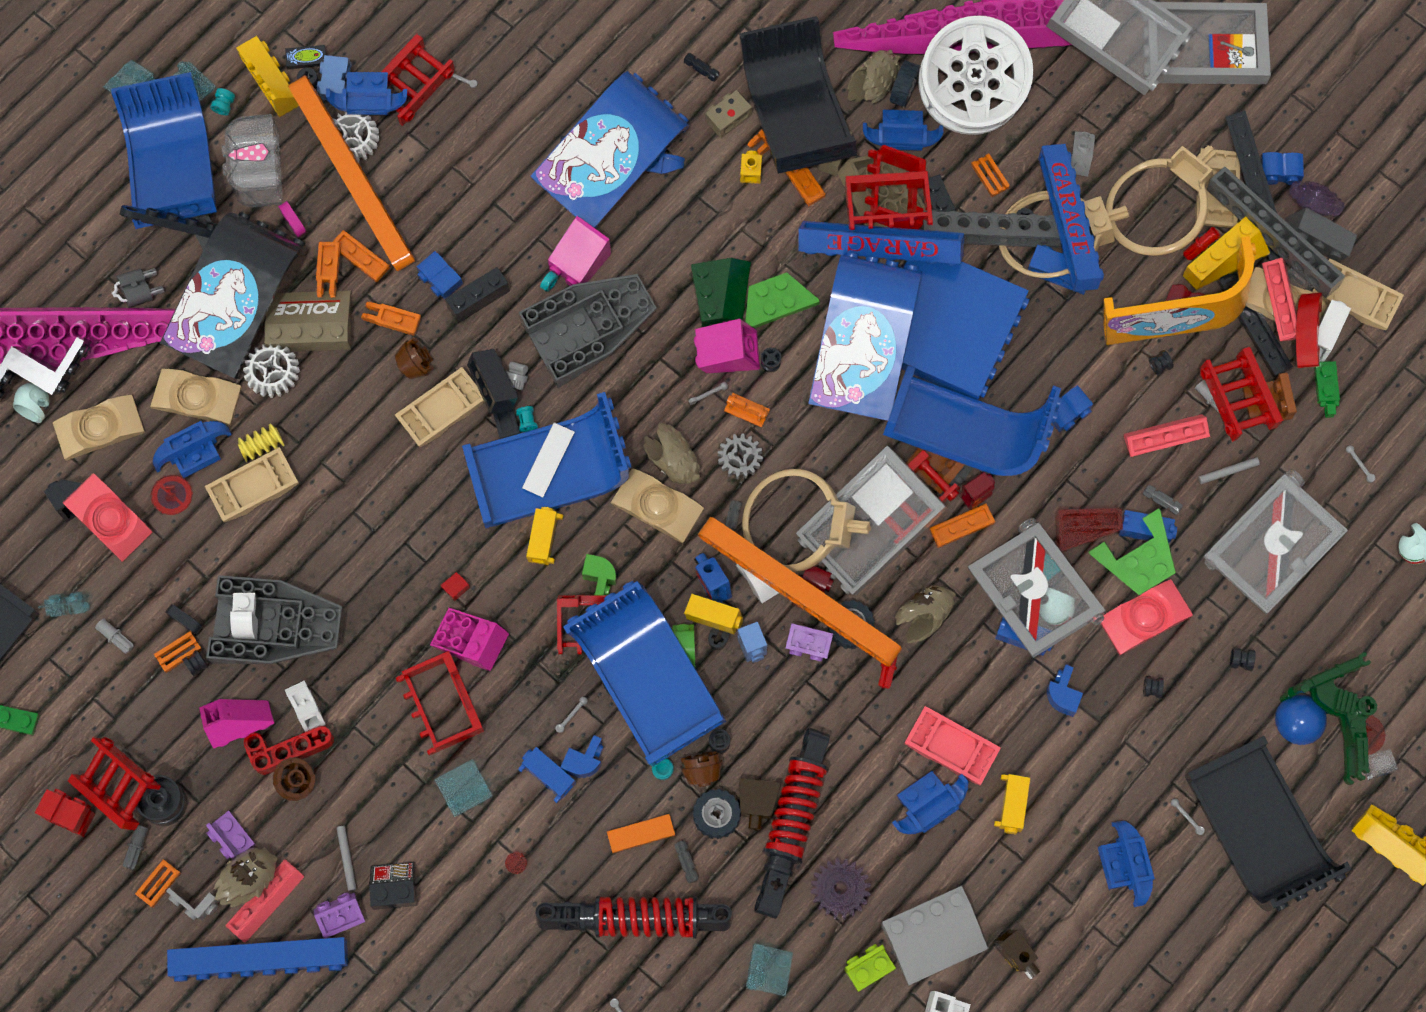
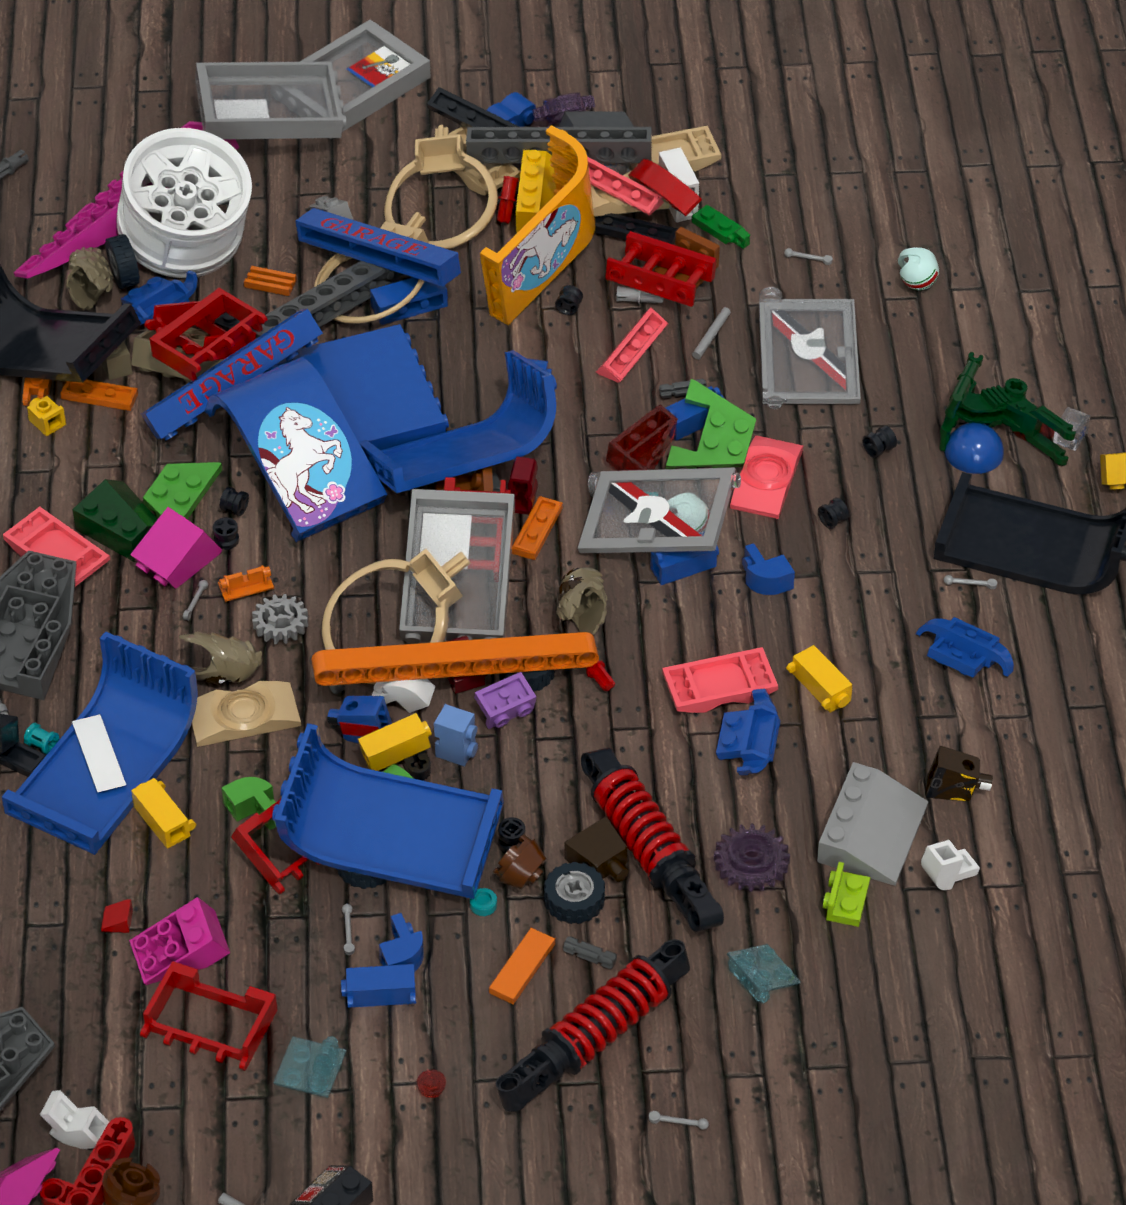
camera: 45 degrees left, 25 degrees down
none -> coral slope [3,507,110,587]
none -> black wheel [219,486,249,516]

